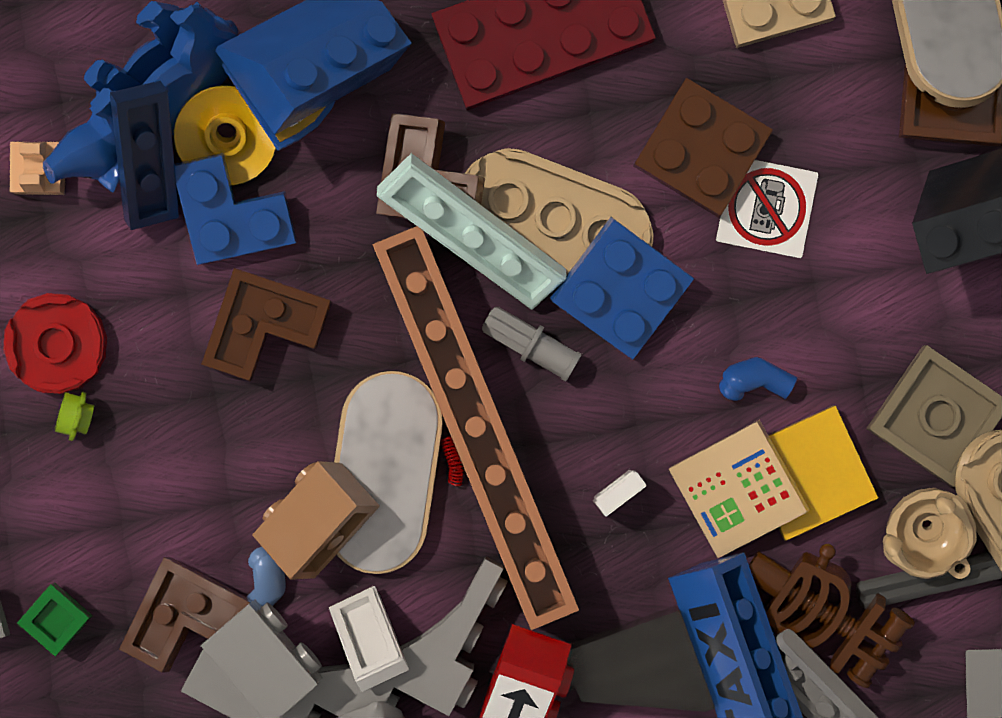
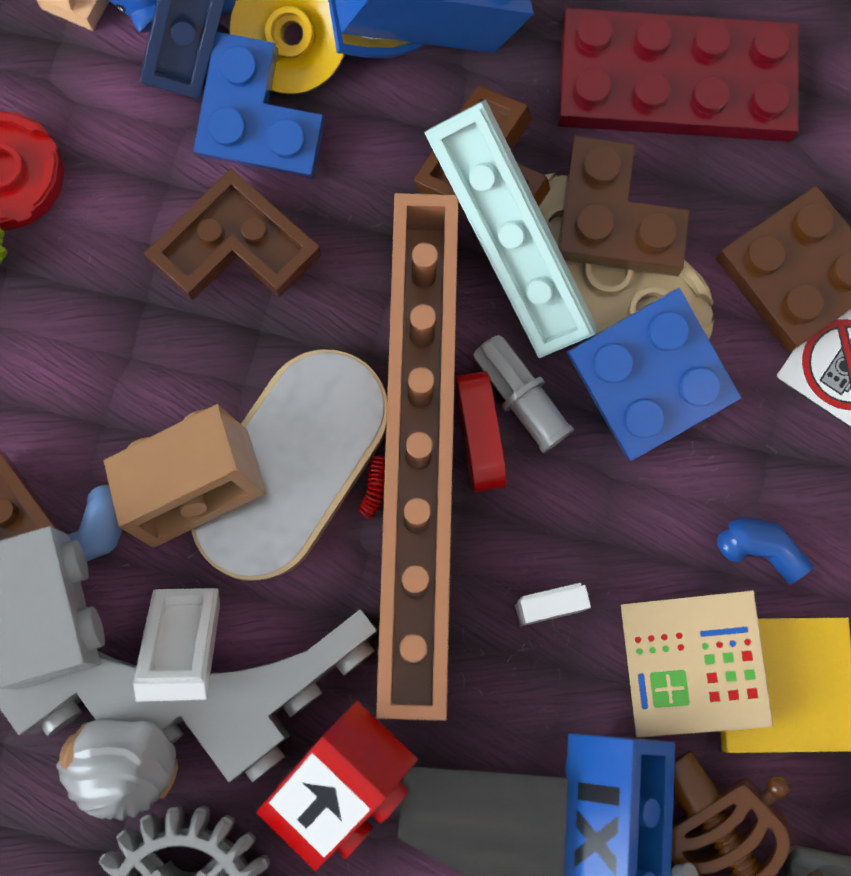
camera: 20 degrees right, 10 degrees down
none -> red beam [455,371,506,493]
none -> reddish brown plate [558,136,690,277]

